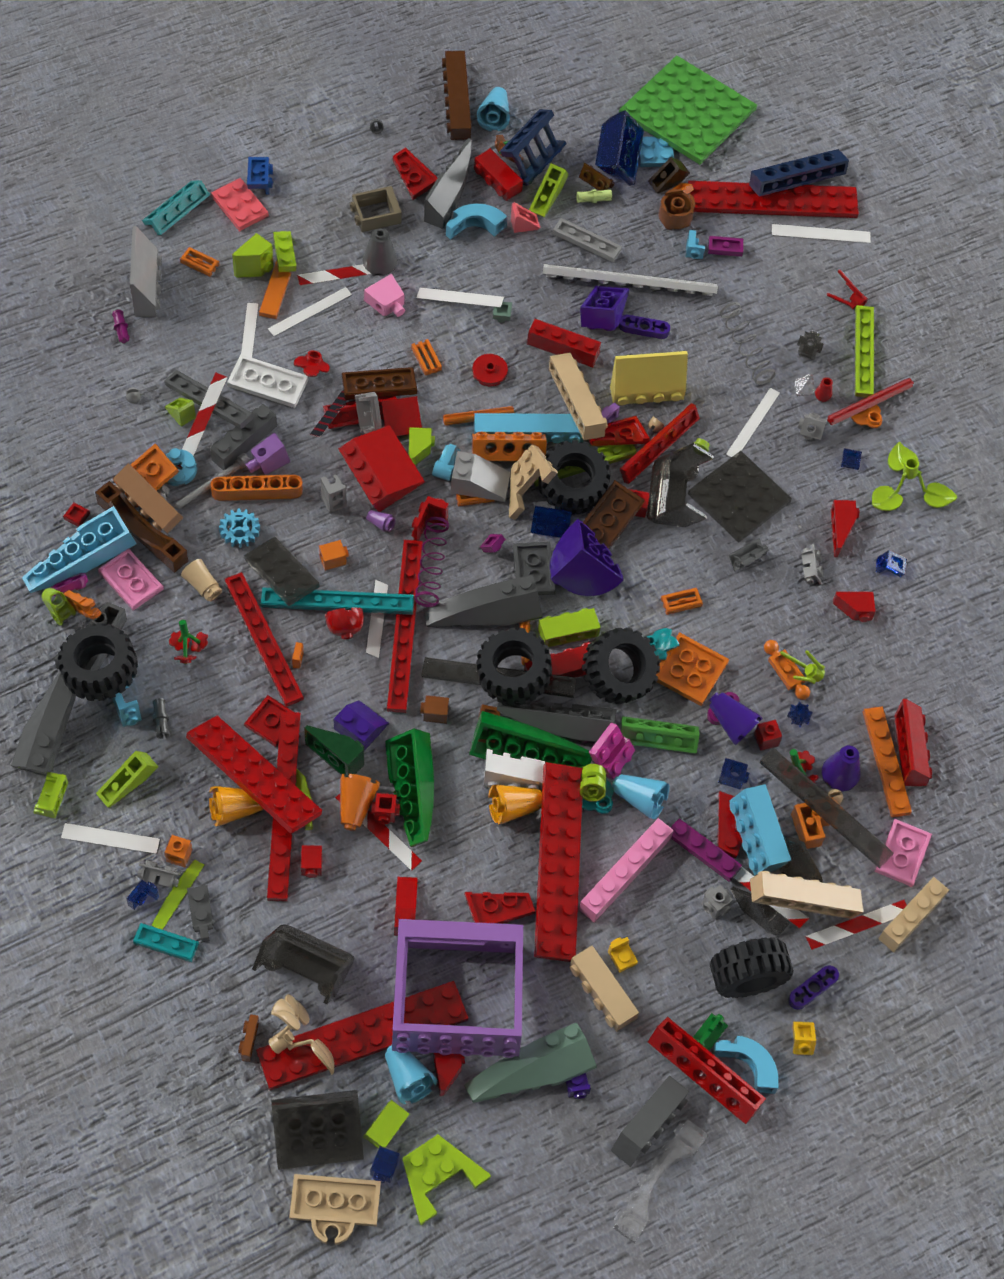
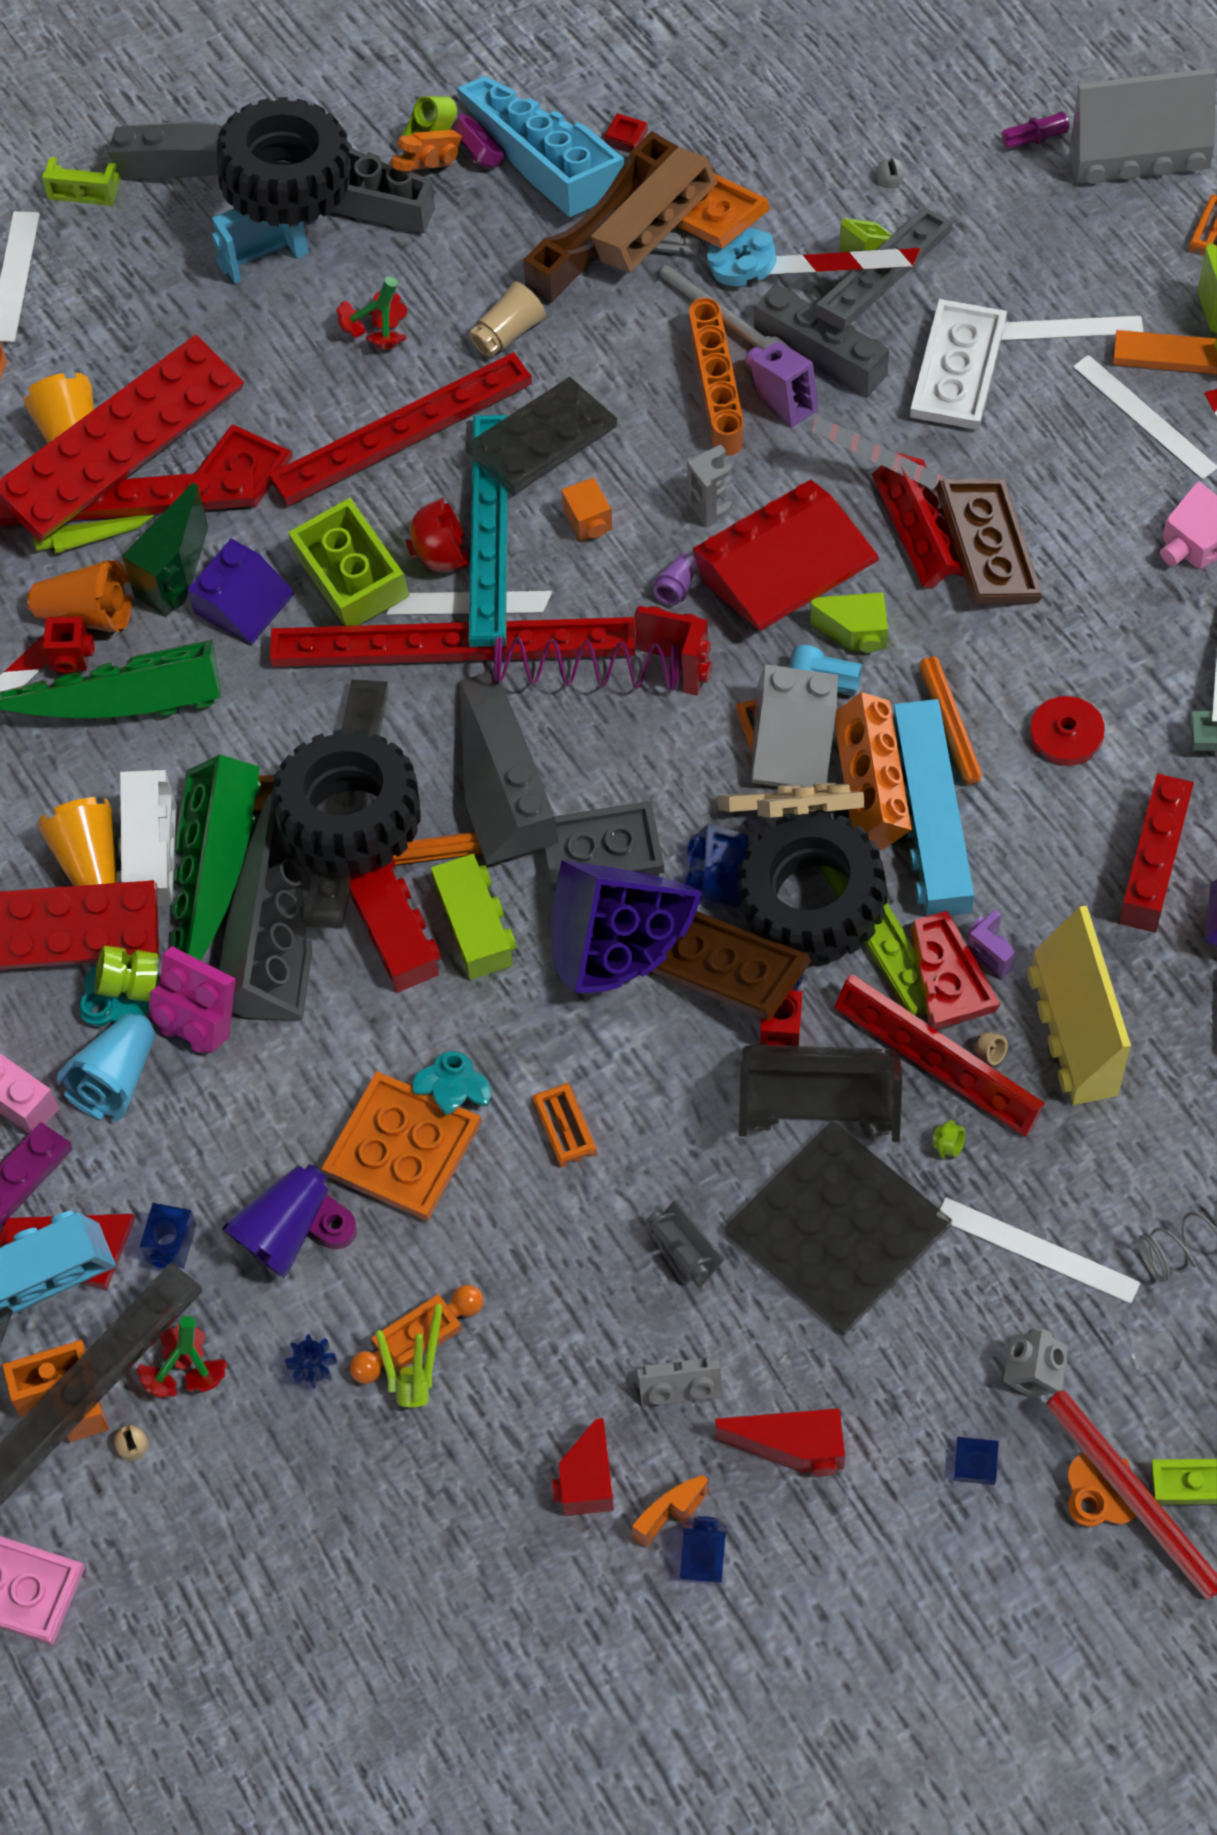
camera: 95 degrees right, 0 degrees up
lime slope [96,751,159,808] -> none
bright pink tile [98,549,164,611] -> none
dark grey pin [153,698,169,739] -> none
medium azure gear [219,508,260,548] -> none
orange tile [292,642,304,669] -> none
red plate [294,350,330,377] -> none
light grey hinge [355,392,382,433] -> none
red tile [381,396,422,436] -> none
orange tile [411,339,442,376] -> none
dark orange brick [420,695,449,724] -> none
magenta plate [480,534,506,553] -> none
tan brick [549,353,608,440] -> none
black tyre [582,627,660,704] -> none
bright green fence [620,716,699,754] -> none
red brick [754,720,782,751] -> none
red cone [815,377,833,402] -> none
dark purple cone [821,745,861,792] -> none
orange plate [863,706,912,818] -> none
lime plant [872,442,957,511] -> none
red slope [894,699,932,786] -> none
none -> lime brick [288,498,410,626]
none -> orange slope [632,1475,709,1548]

